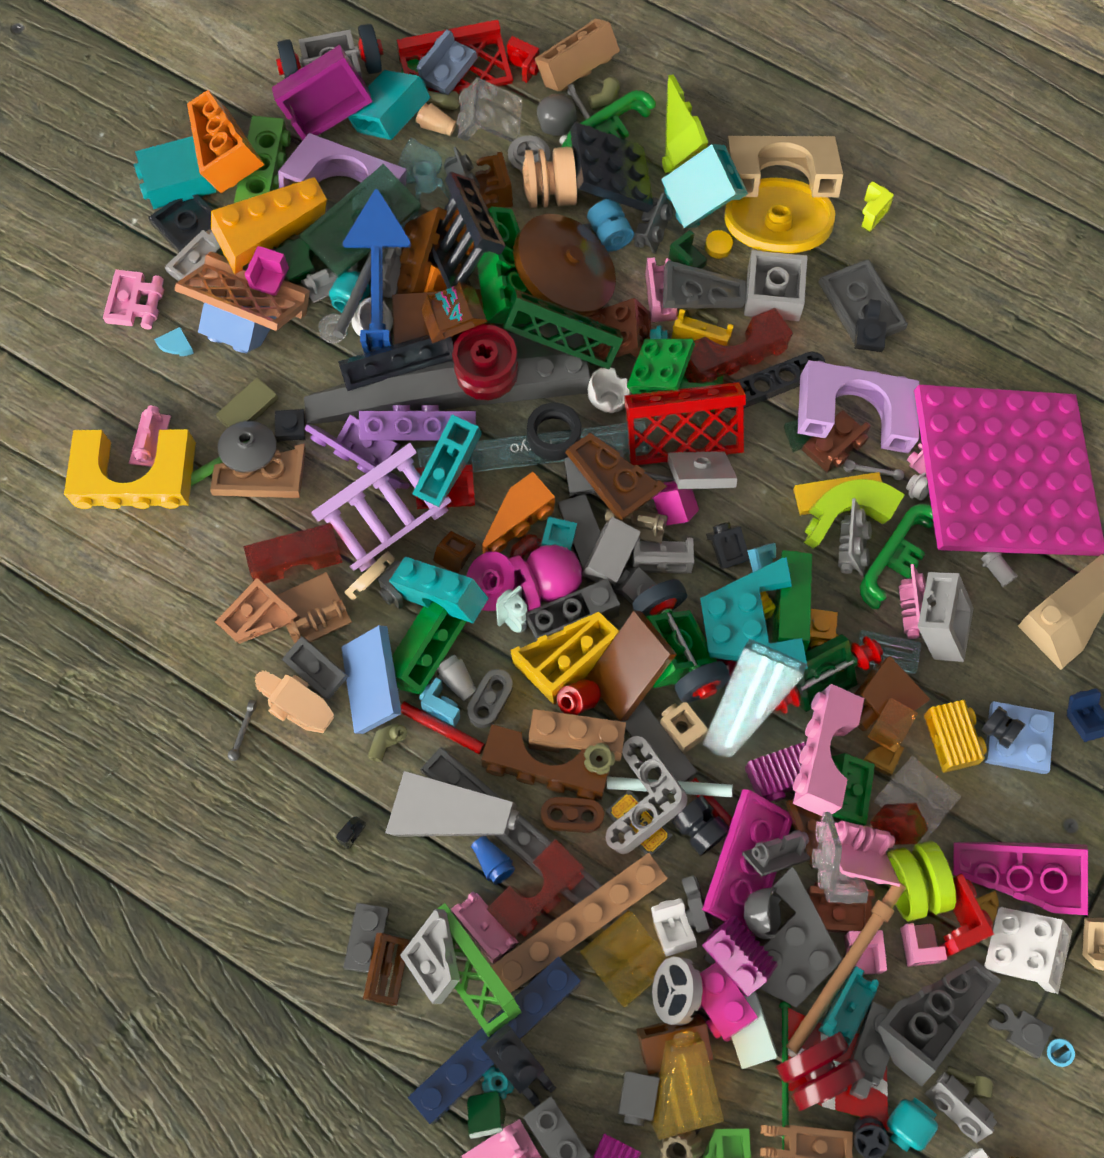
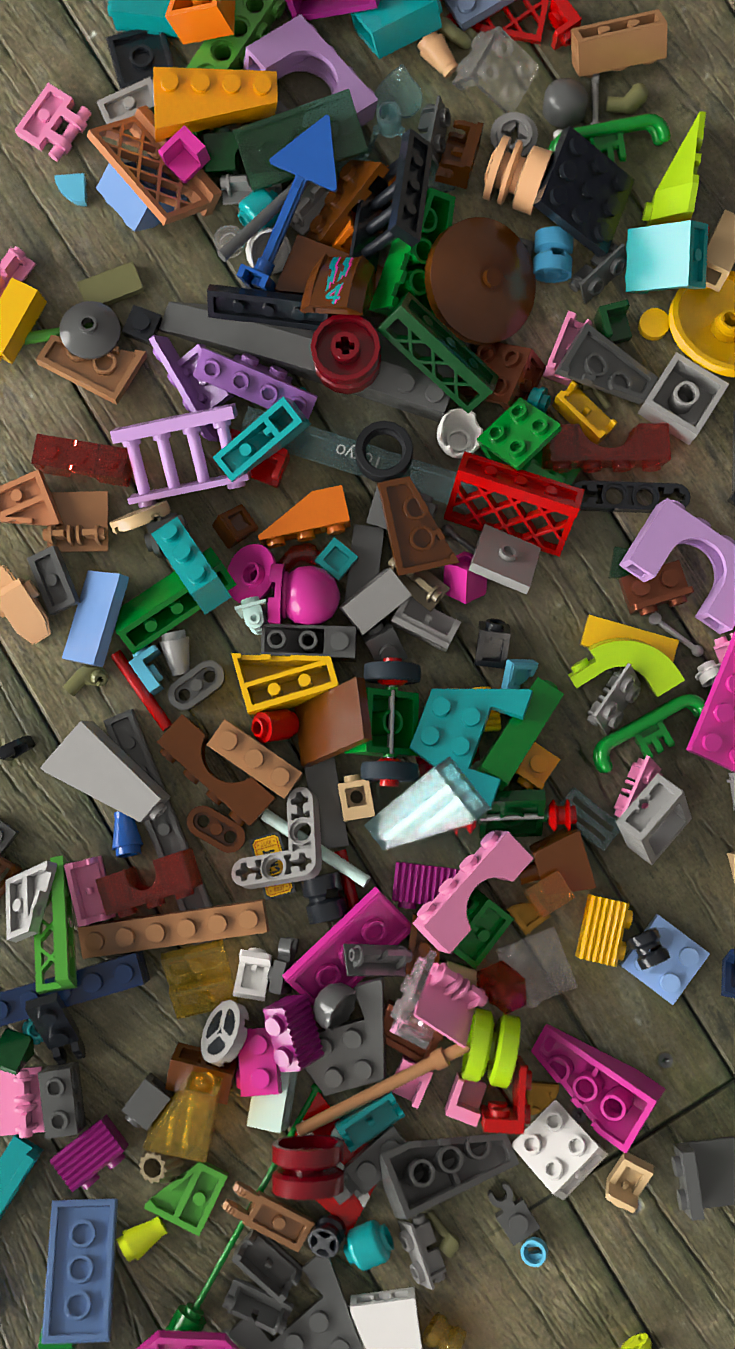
camera: 35 degrees right, 15 degrees up
olive plate [584,743,615,775] -> none

